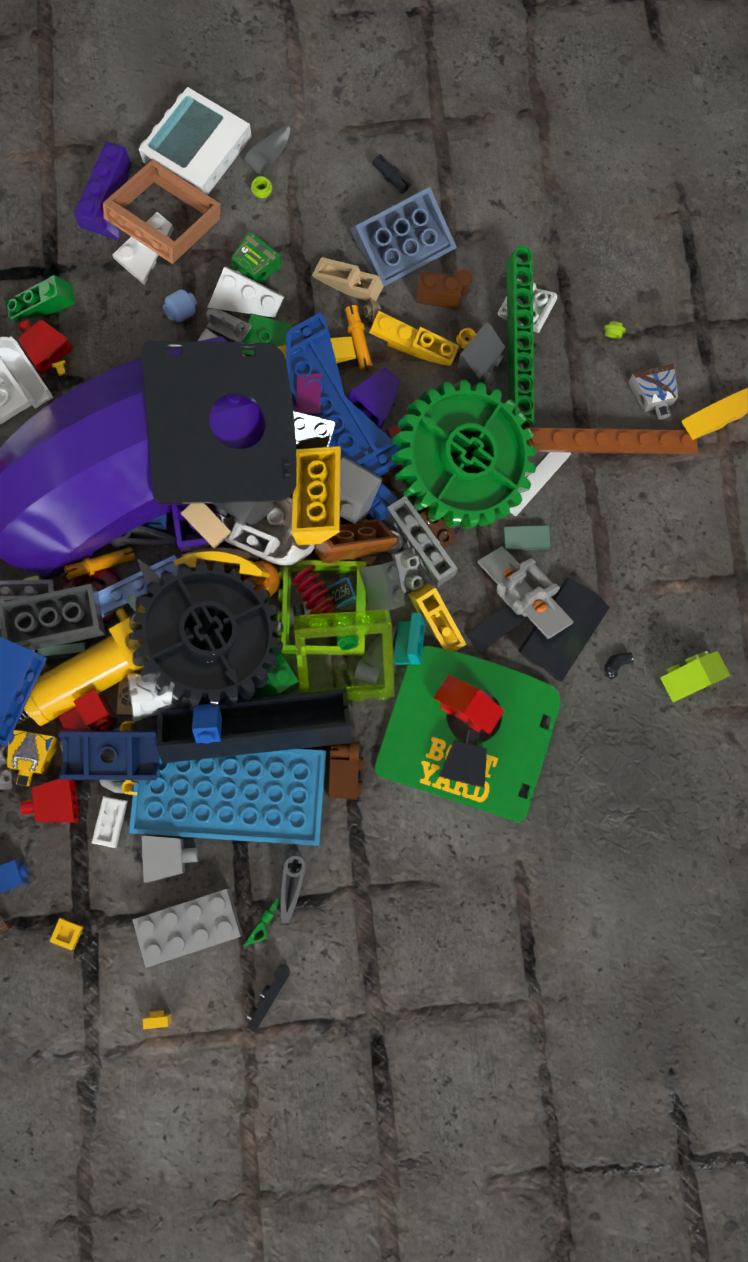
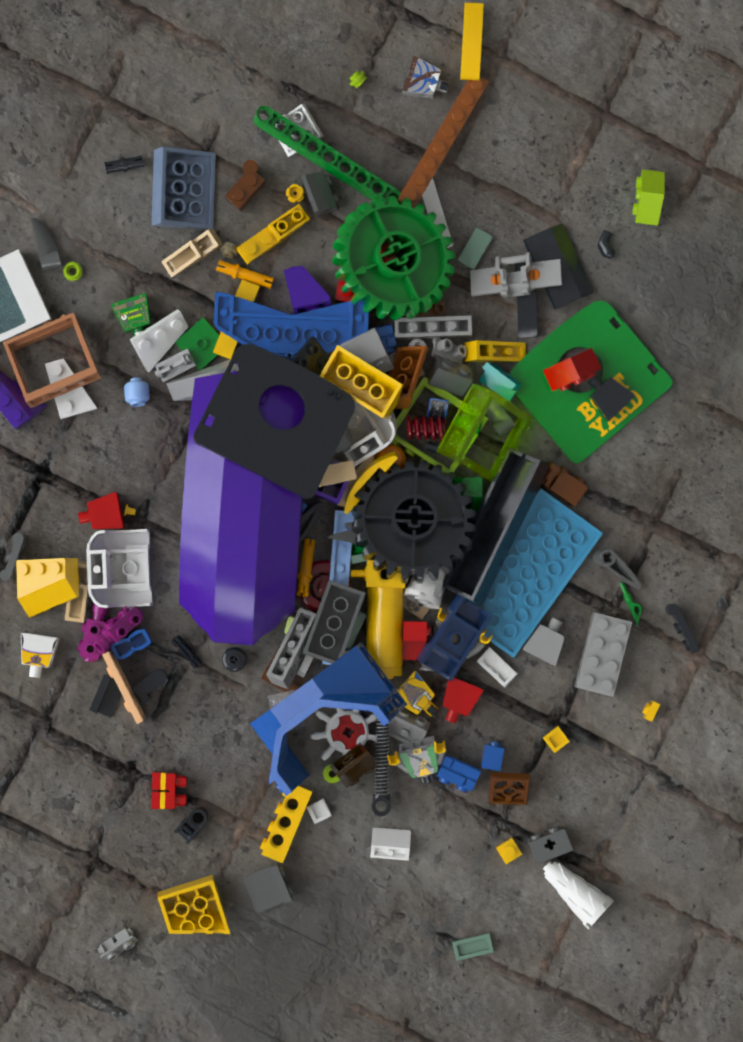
camera: 55 degrees left, 10 degrees up
green slope [6,275,75,321] -> none
blue brick [192,704,222,744] -> none
magenta sticker [296,374,322,414] -> none

